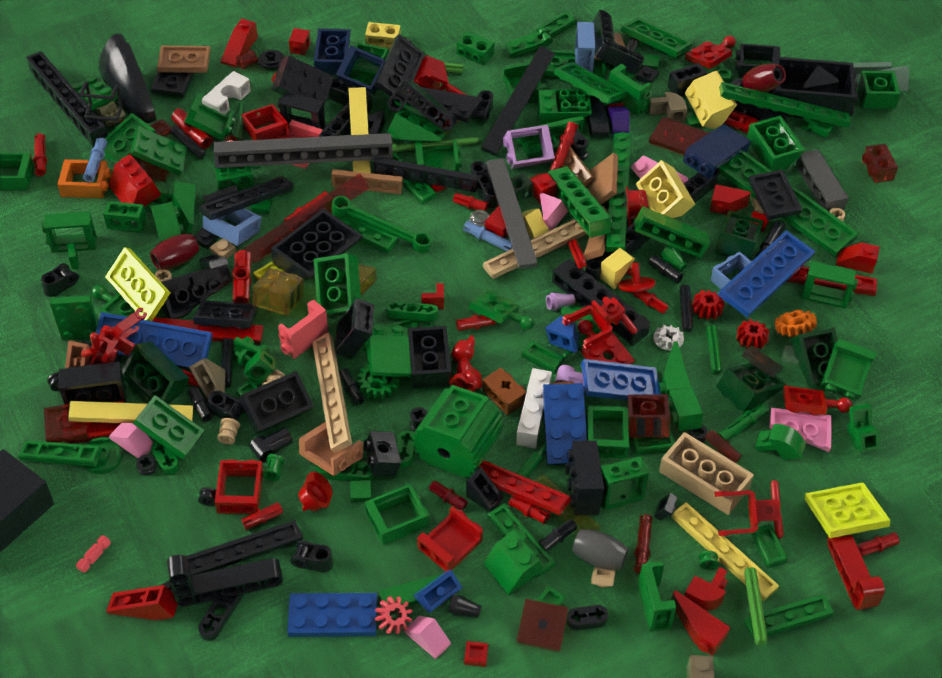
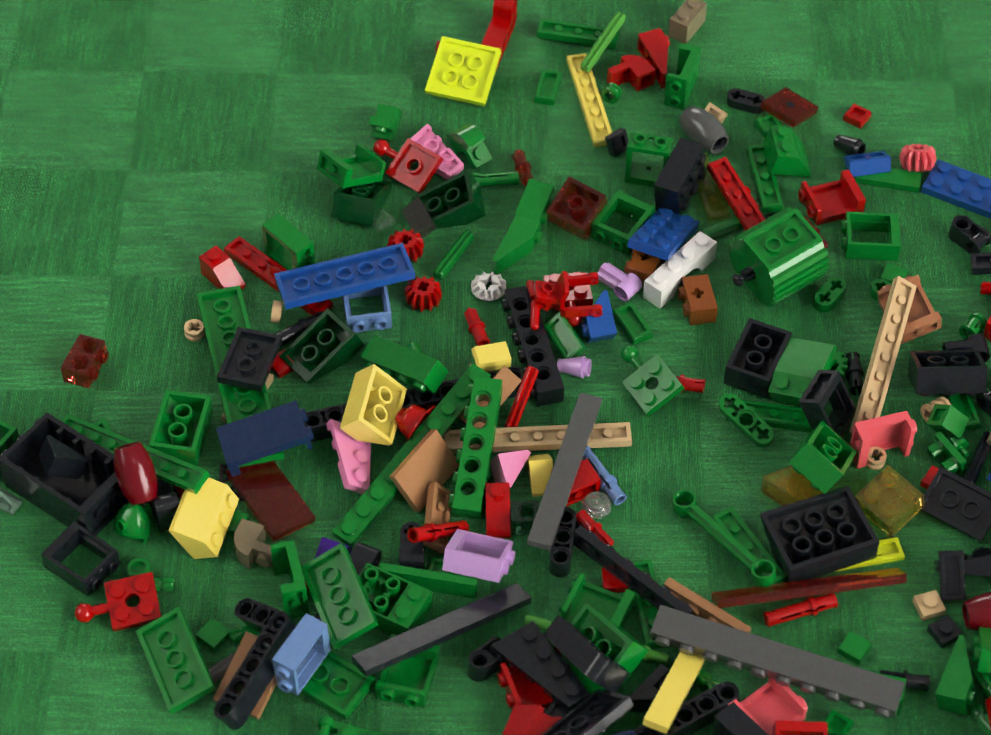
camera: 150 degrees left, 0 degrees up
black plate [199,176,294,220] -> none
medium blue window [203,208,261,246] -> none
red piece [232,250,252,303] -> none
red piece [298,472,333,512] -> none
black brick [363,431,401,476] -> none
bright pink slope [404,616,451,659] -> none
black bush [410,407,427,432] -> none
red panel [421,283,444,310] -> none
red animal [449,335,483,392] -> none
black axle [538,519,577,552] -> none
blue plate [581,359,662,404] -> none
red shield [618,262,656,292] -> none
clear red pin [634,514,653,574] -> none
black plate [636,65,659,84] -> none
black pin [648,255,684,284] -> none
tan brick [659,432,754,515] -> none
black brick [668,63,707,96] -> none
black axle [680,285,693,332] -> none
red slope [710,185,751,215] -> none
red piece [715,480,784,539] -> none
orange gear [775,310,817,337] -> none
dark grey brick [796,149,848,211] -> none

